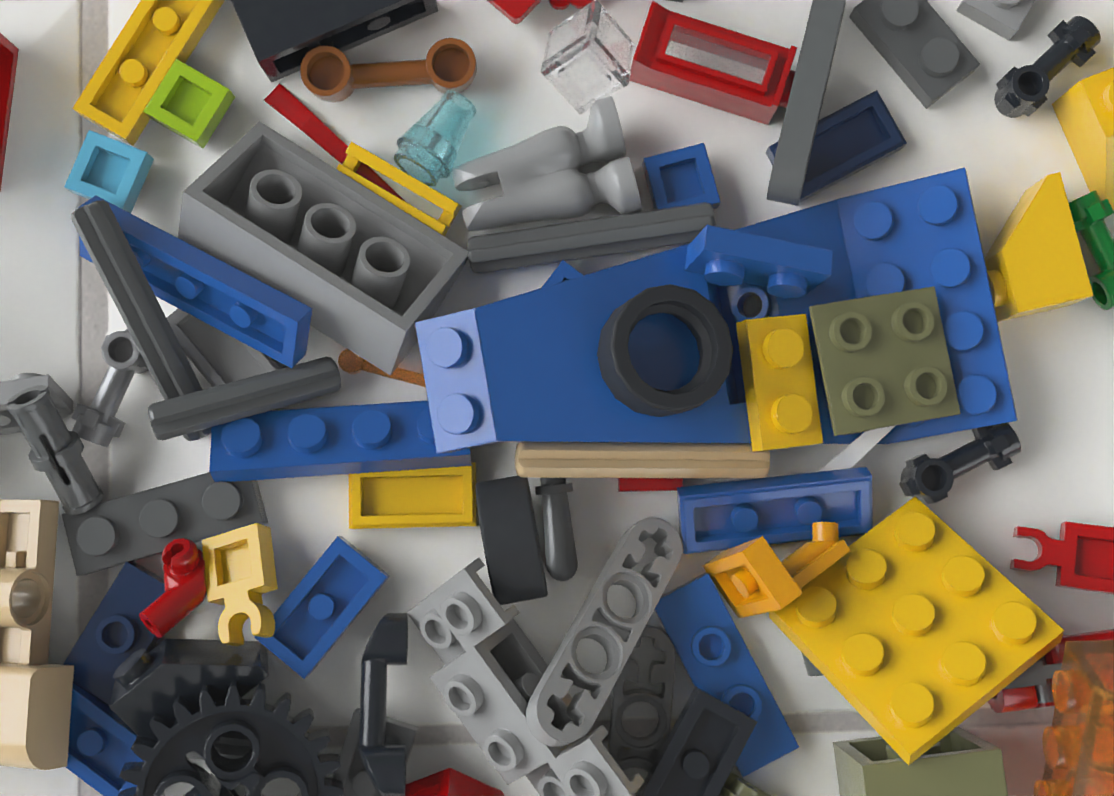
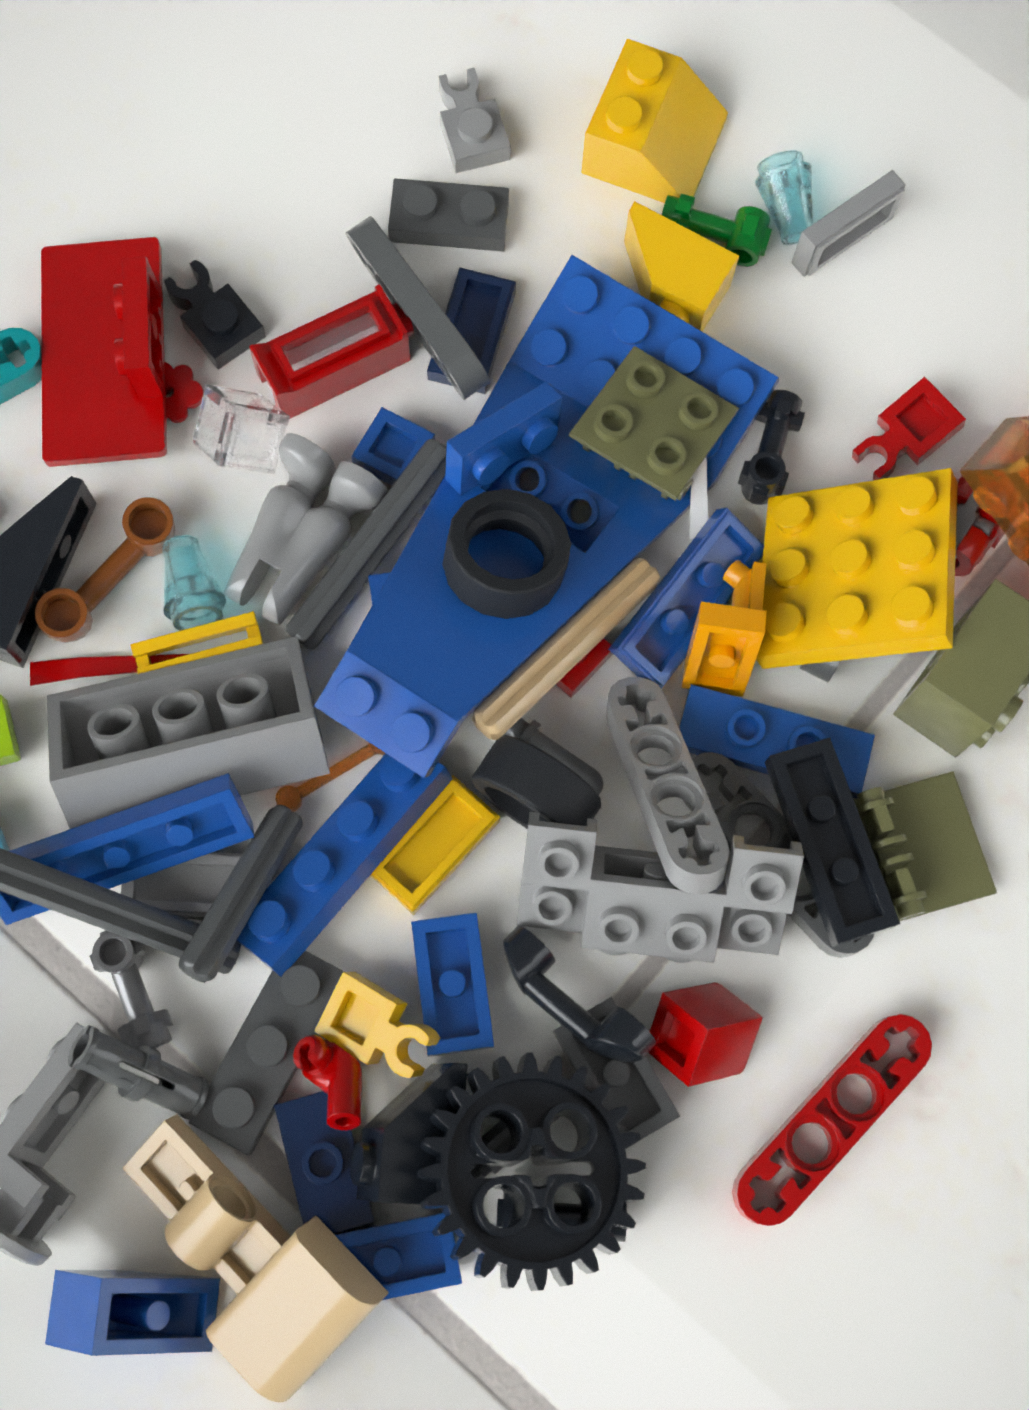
camera: 50 degrees left, 10 degrees down
yellow plate [736,314,823,452] -> none
black bar [994,16,1101,118] -> none

